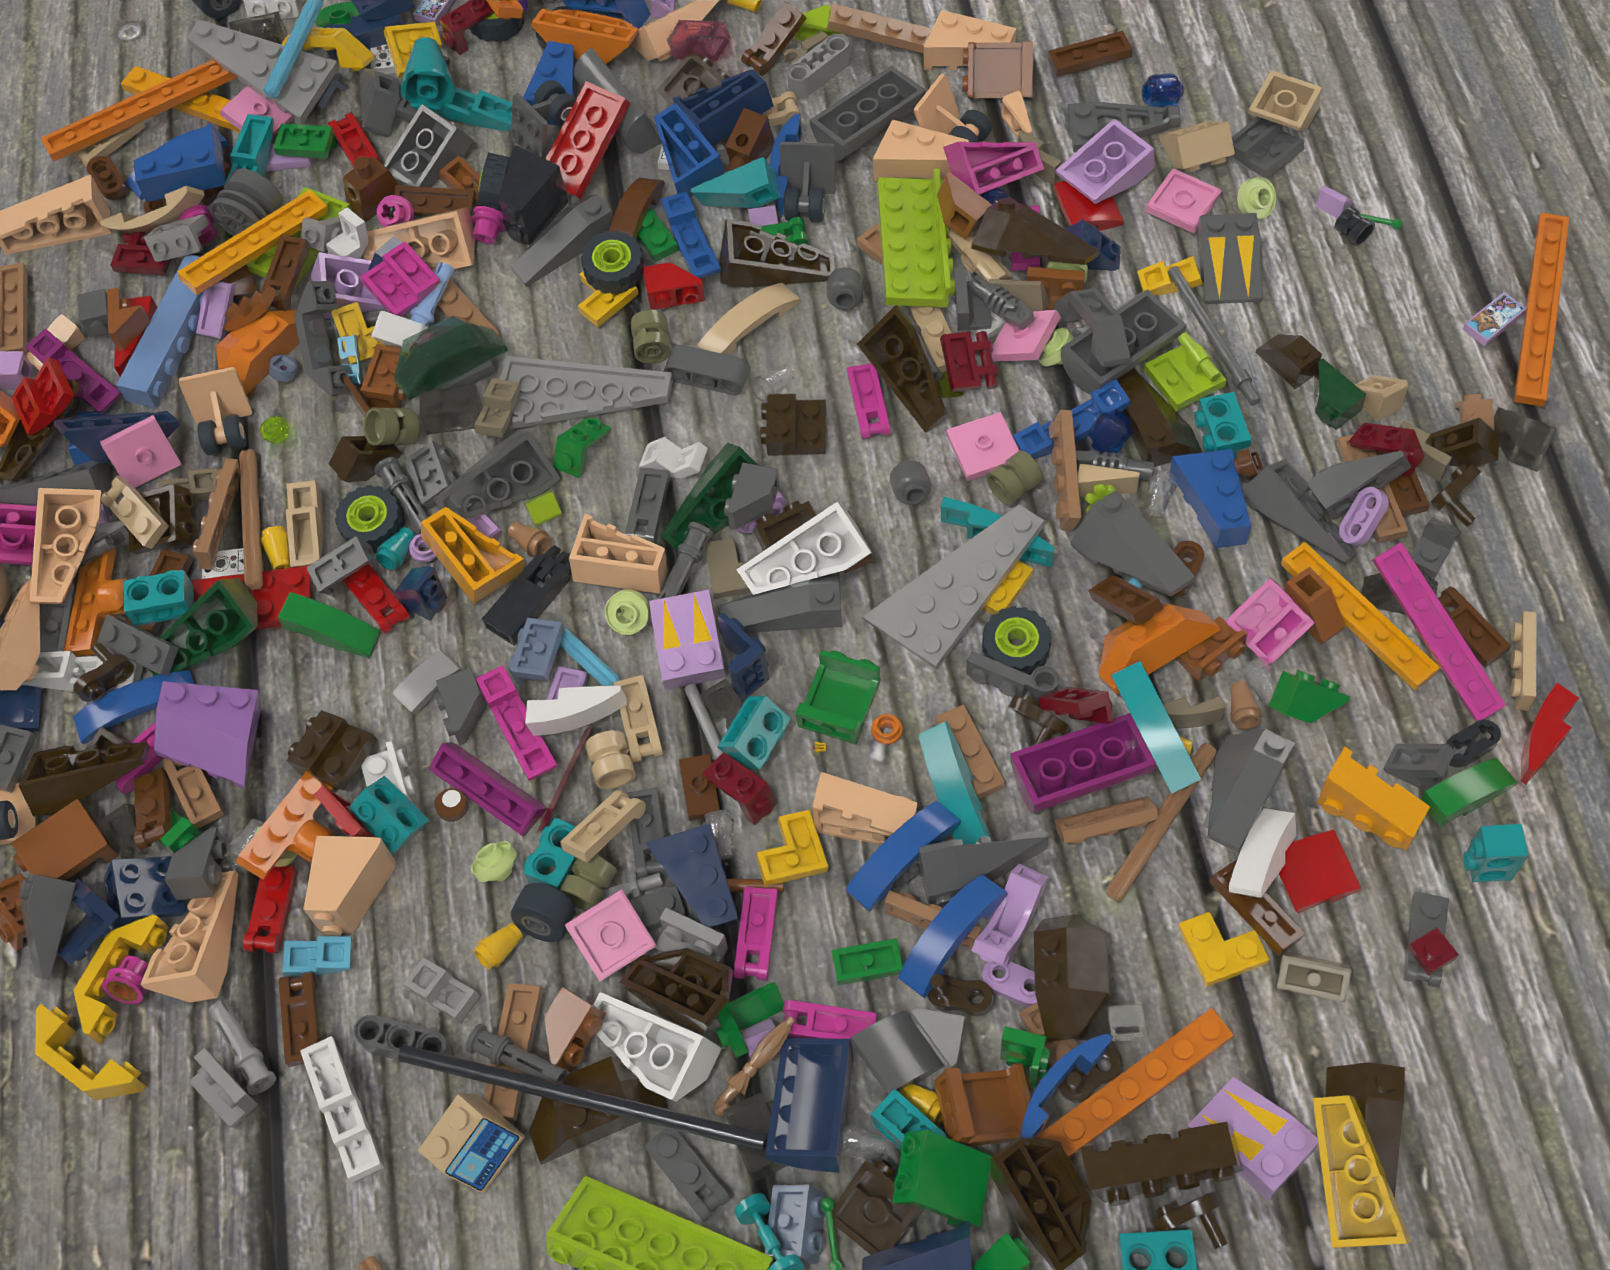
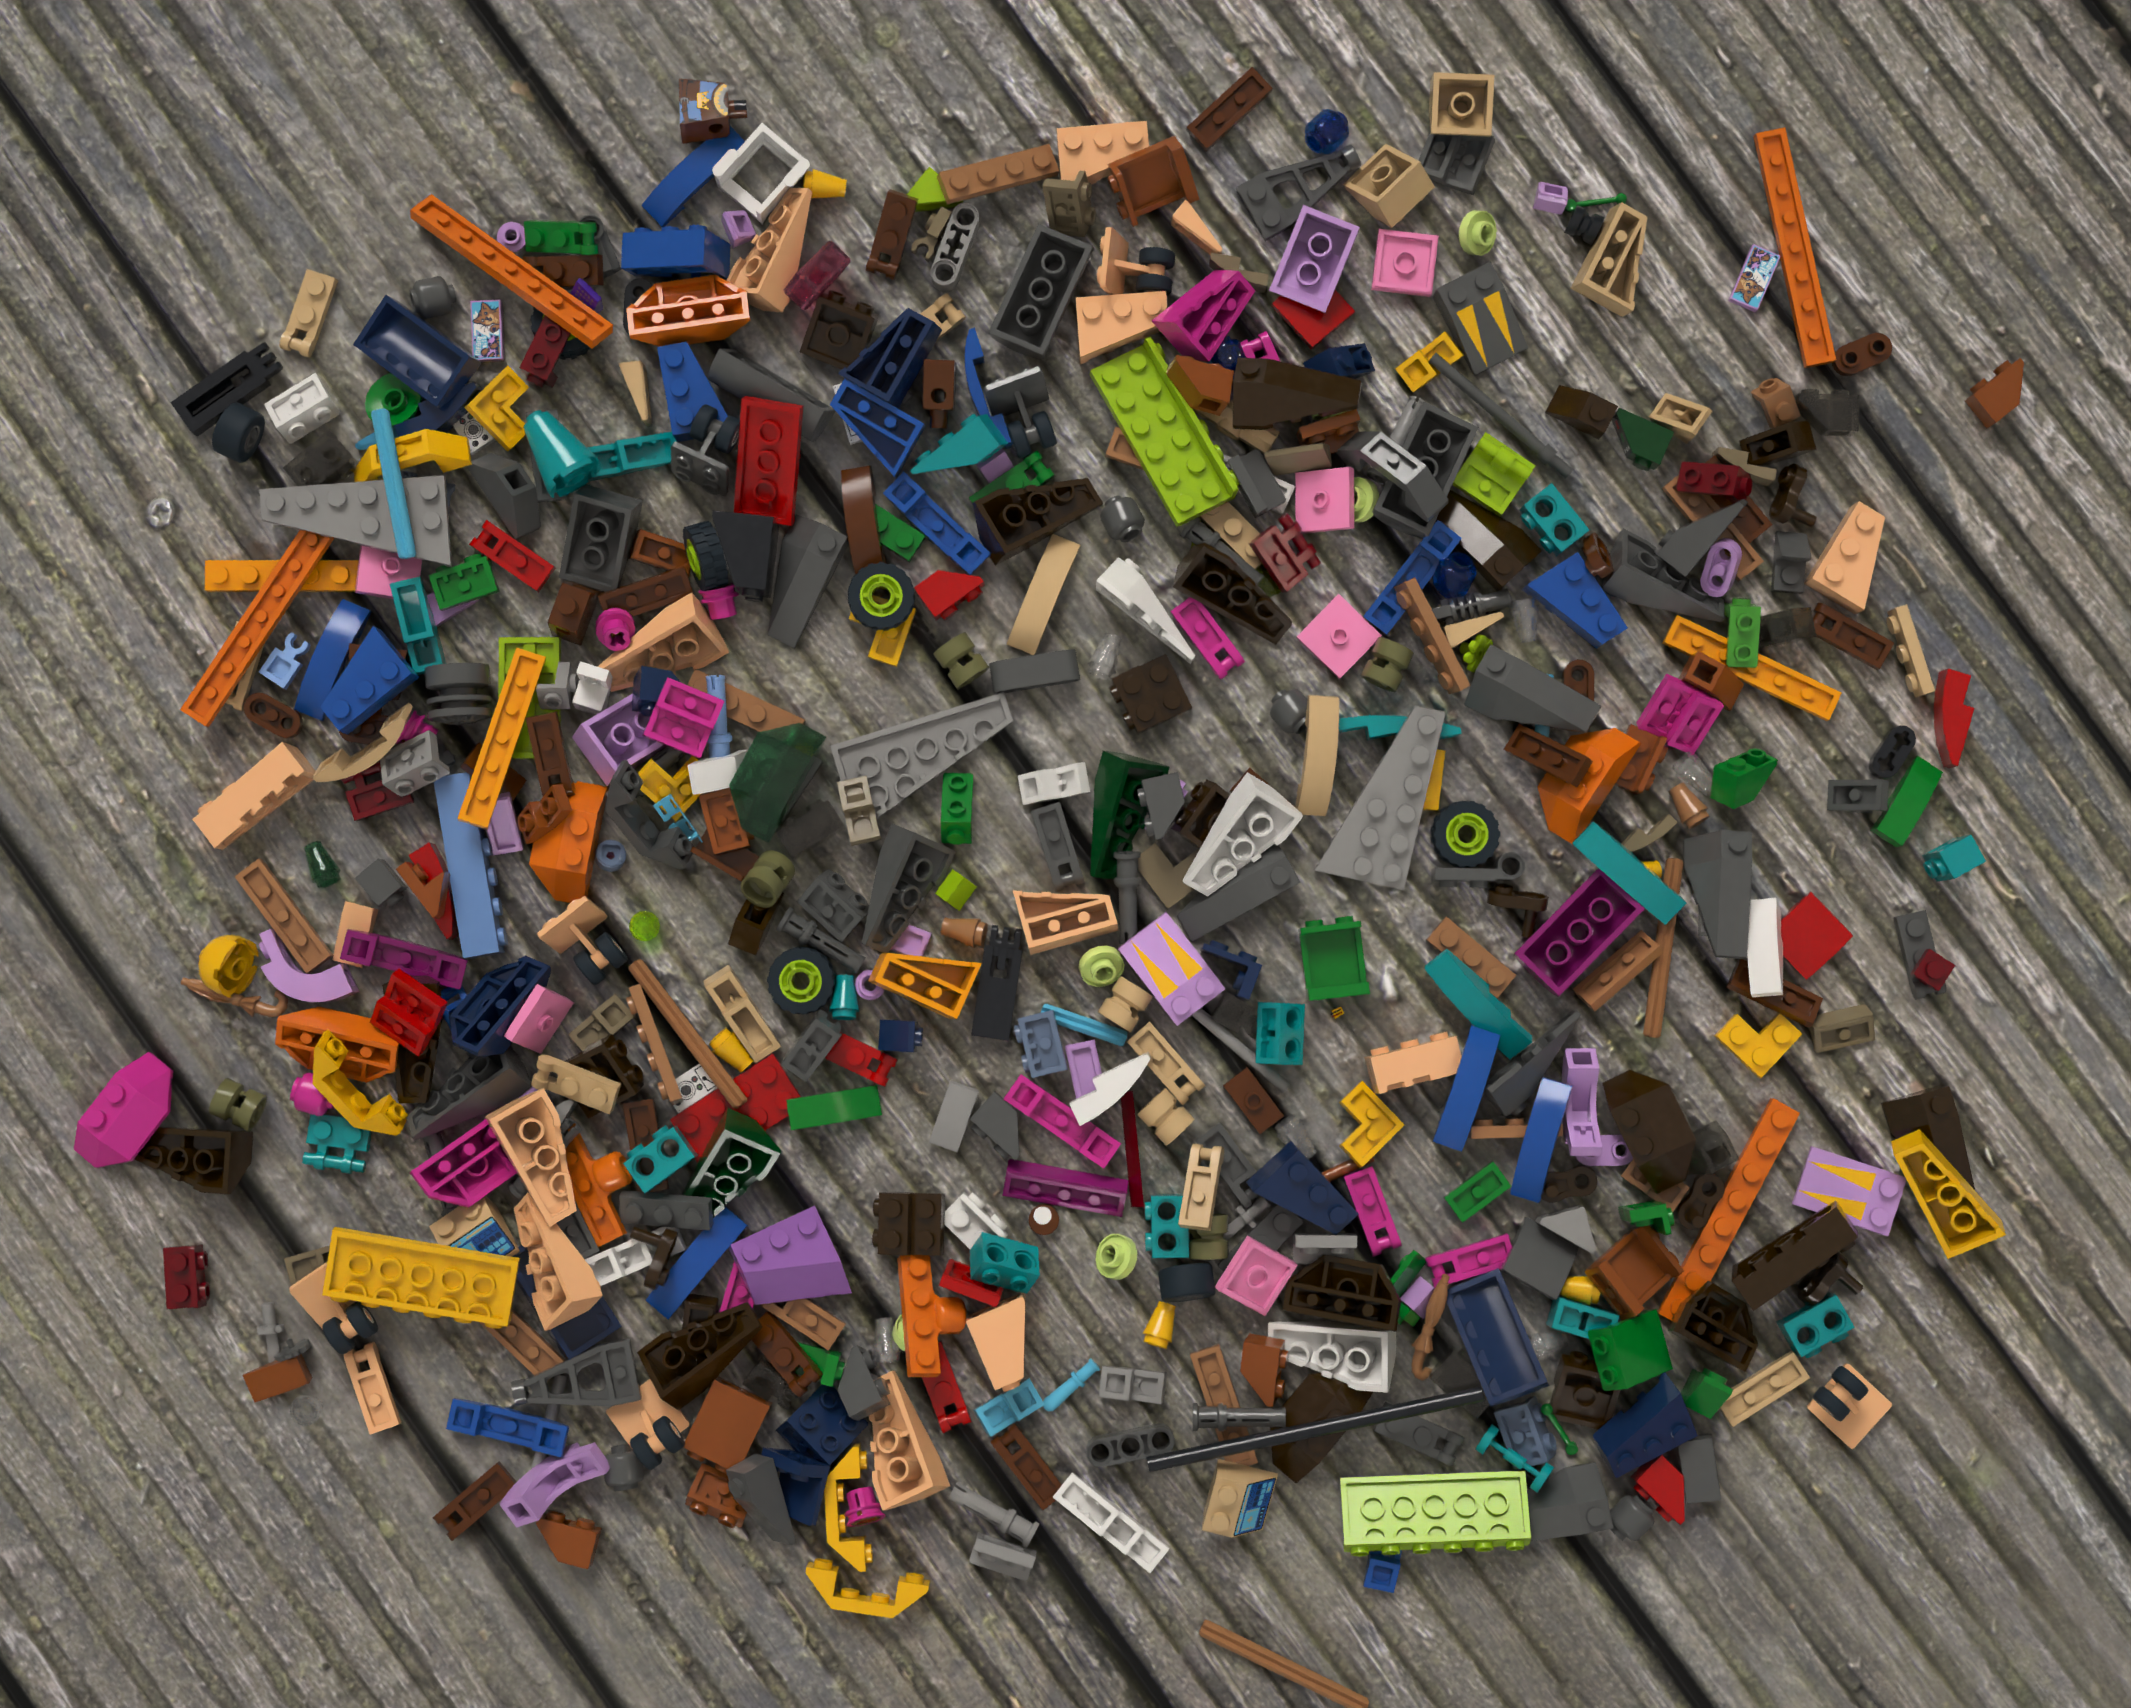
camera: 35 degrees left, 25 degrees up
dark red bracket [703,753,777,825] -> none
orange plate [871,714,903,745] -> none
dark grey hinge [968,275,1035,330] -> none
blue slope [1019,1034,1113,1138] -> none
dark red bracket [1039,687,1114,724] -> none
light orange wedge [1317,747,1430,851] -> none
dark pink plate [1372,542,1506,722] -> none
none -> light blue plate [259,632,311,690]
none -> clear green cone [304,841,341,888]
none -> tan slope [619,361,652,426]
none -> dark tan bracket [1042,171,1096,237]
none -> medium azure piece [1043,1358,1101,1411]
none -> white wedge [1096,557,1195,664]
none -> tan wheel [1098,976,1153,1033]
none -> tan slope [1296,695,1339,816]
none -> tan wedge [1570,202,1647,317]
none -> bright green bracket [1724,598,1761,668]
none -> light nougat wedge [1804,501,1885,615]
none -> reddish brown plate [1832,333,1892,376]

